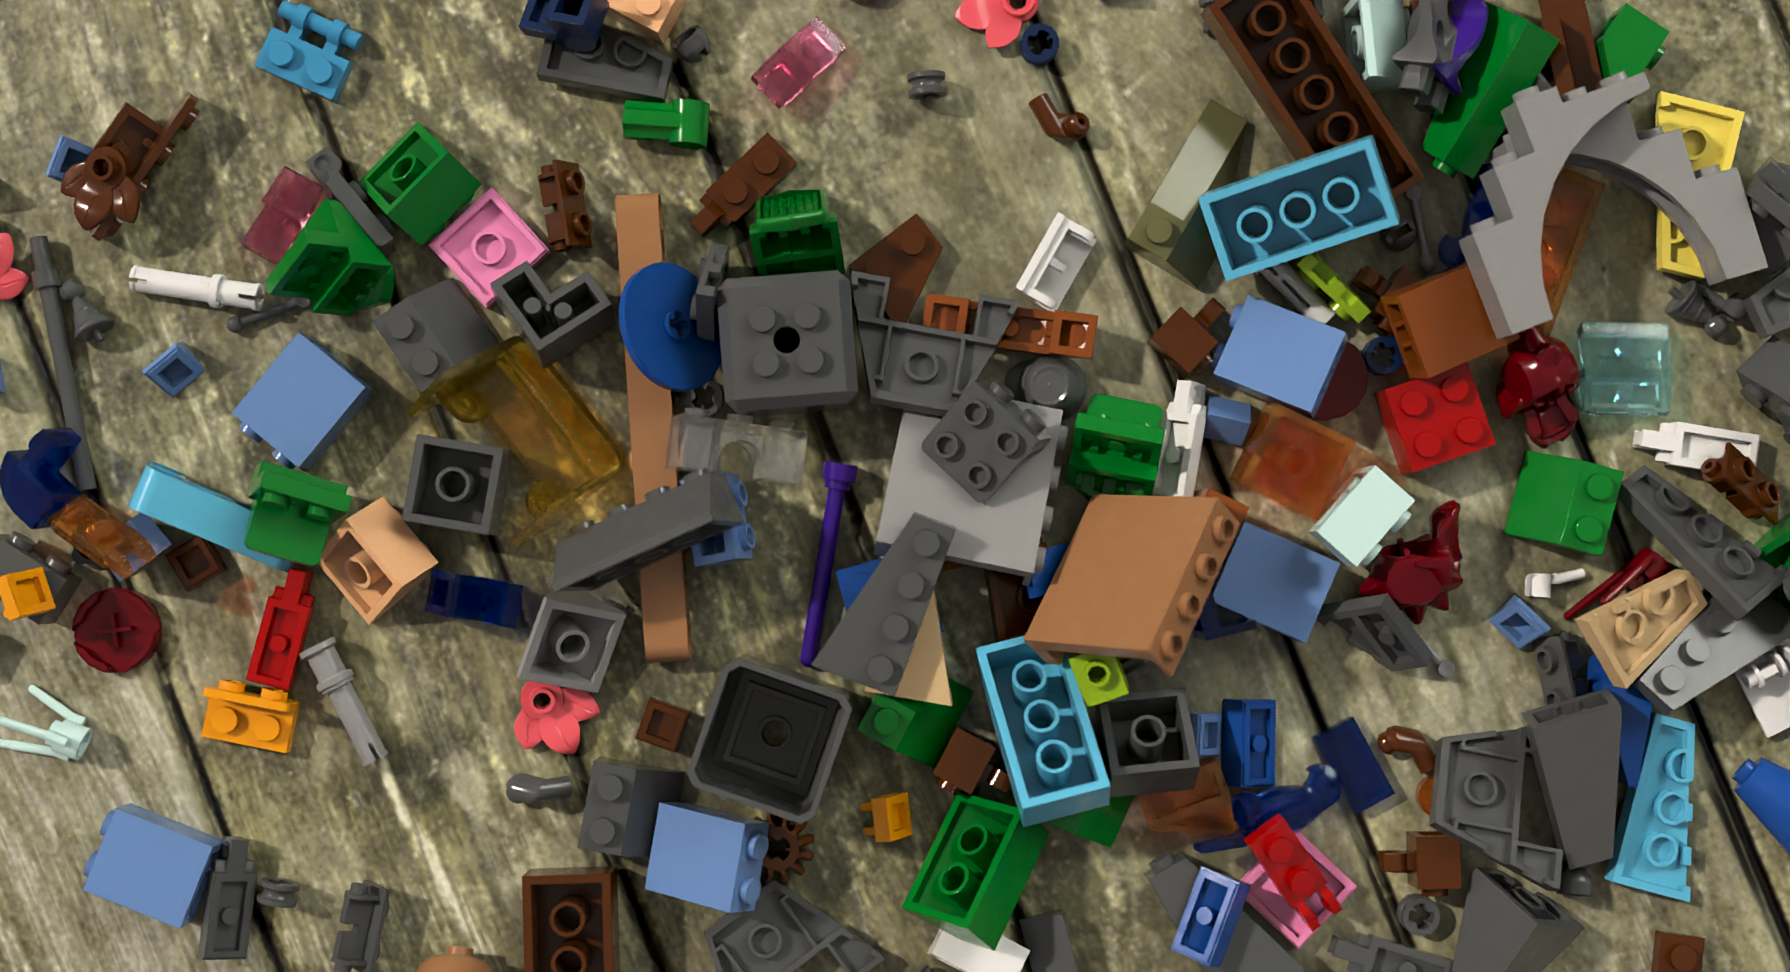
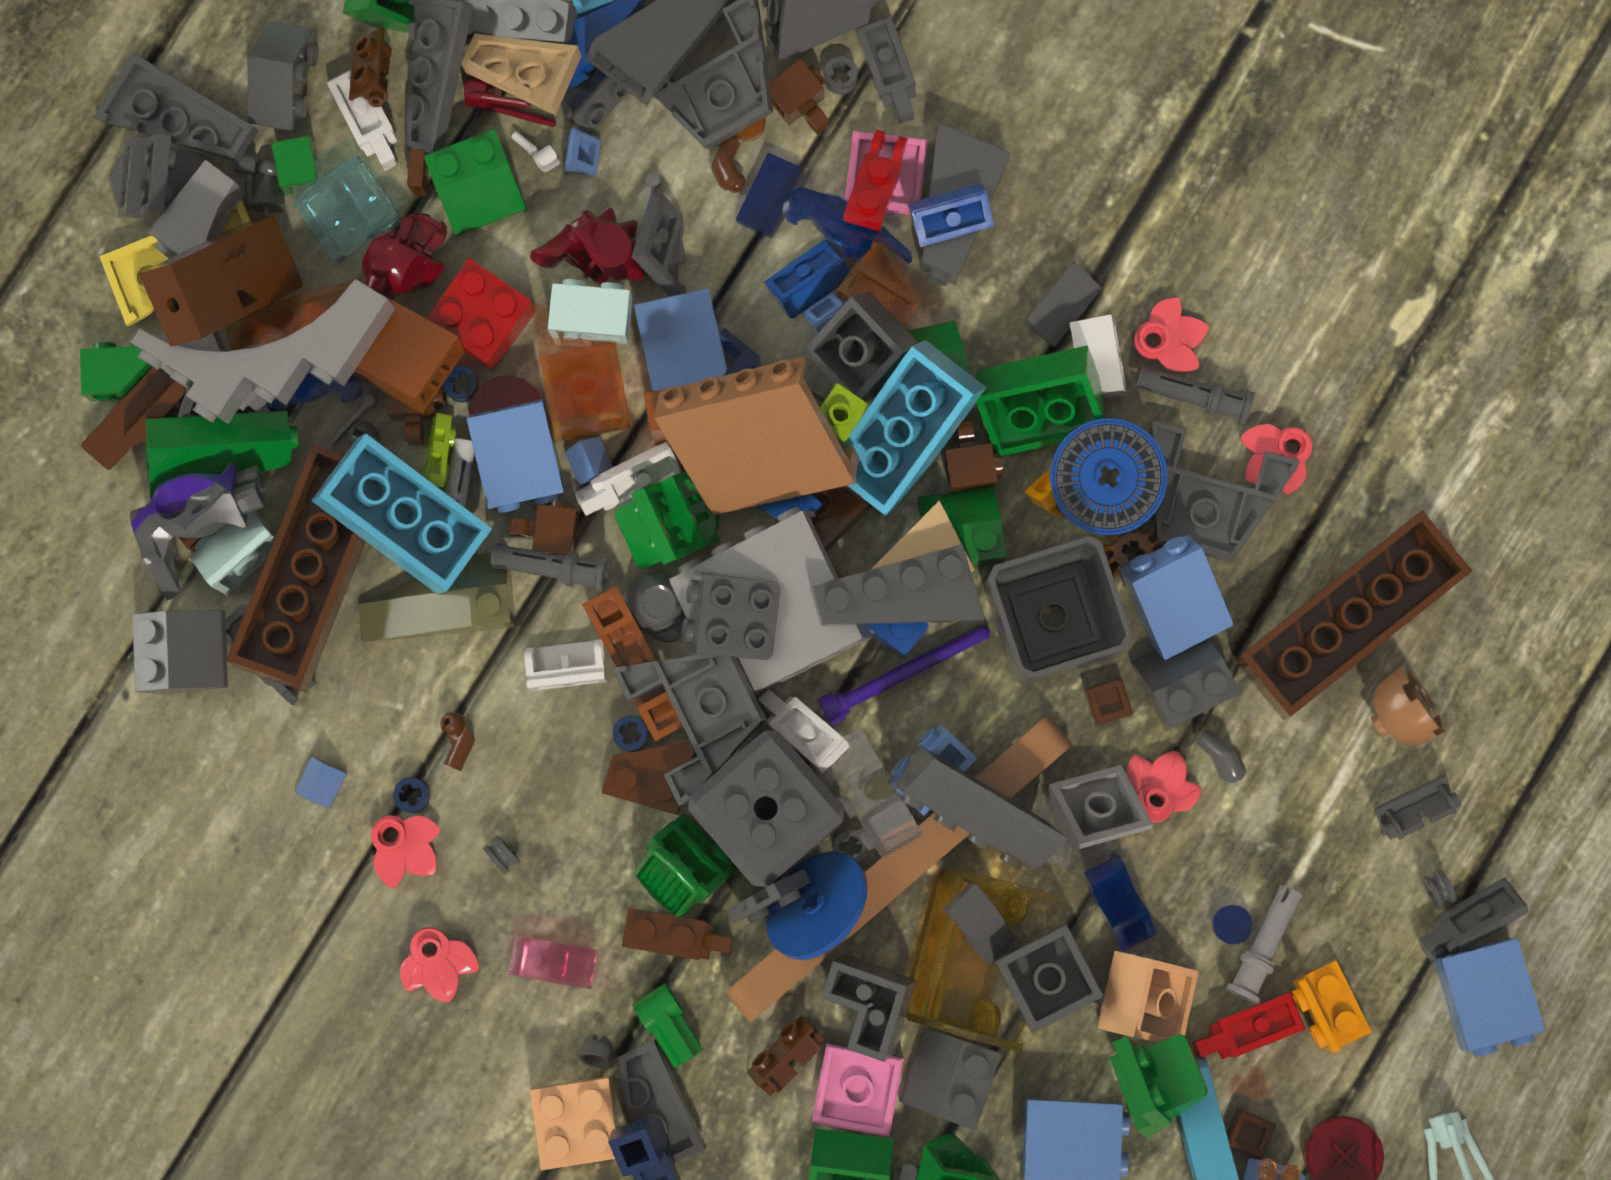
camera: 120 degrees left, 5 degrees down
none -> reddish brown brick [139,215,304,347]
none -> green panel [272,136,319,196]
none -> reddish brown tile [407,149,429,196]
none -> dark grey pin [490,543,611,592]
none -> dark blue bush [612,716,649,752]
none -> white hinge [758,689,850,774]
none -> dark grey slope [943,882,1016,966]
none -> piece [1050,418,1168,535]
none -> clear blue tile [1211,905,1253,944]

